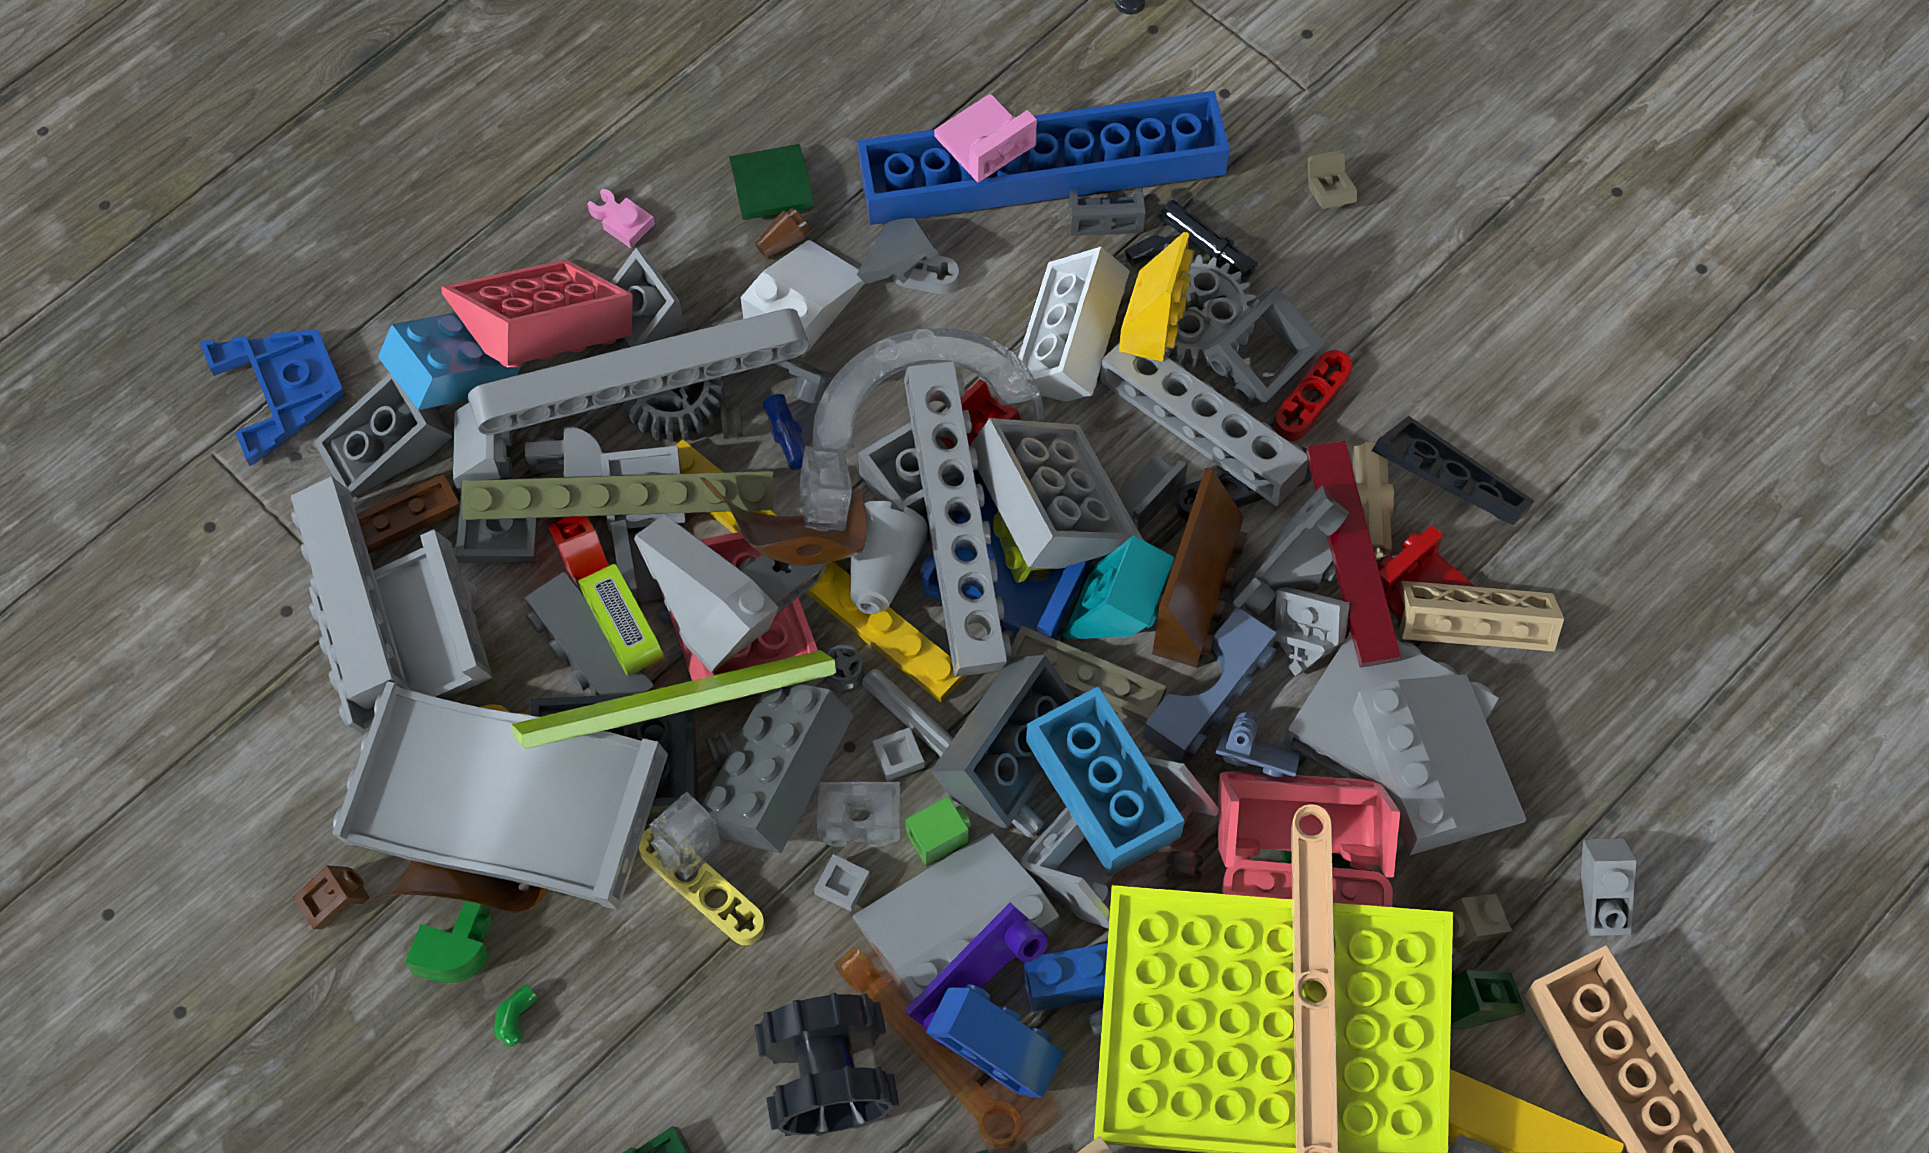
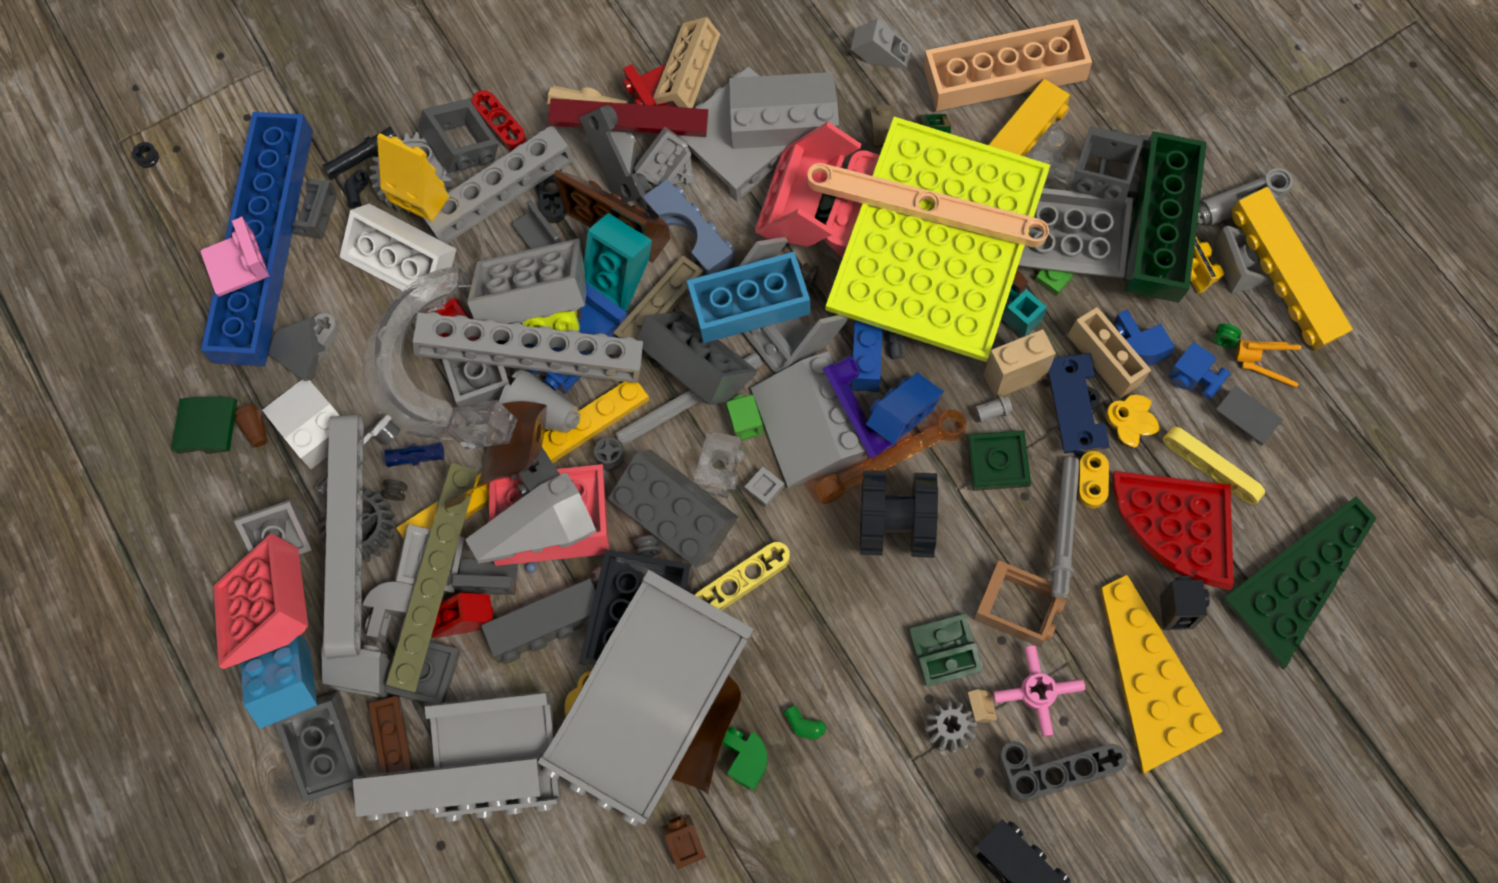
camera: 70 degrees left, 5 degrees up
blue wing [199,329,346,466] -> none
lime tile [511,650,836,749] -> none
lime beam [578,564,664,677] -> none
bright pink plate [587,189,655,248] -> none
clear brick [650,792,722,881] -> none
light grey plate [872,727,925,781] -> none
sand blue hinge [1216,712,1301,778] -> none
dark tan bracket [1308,150,1357,209] -> none
black wing [1371,416,1534,525] -> none

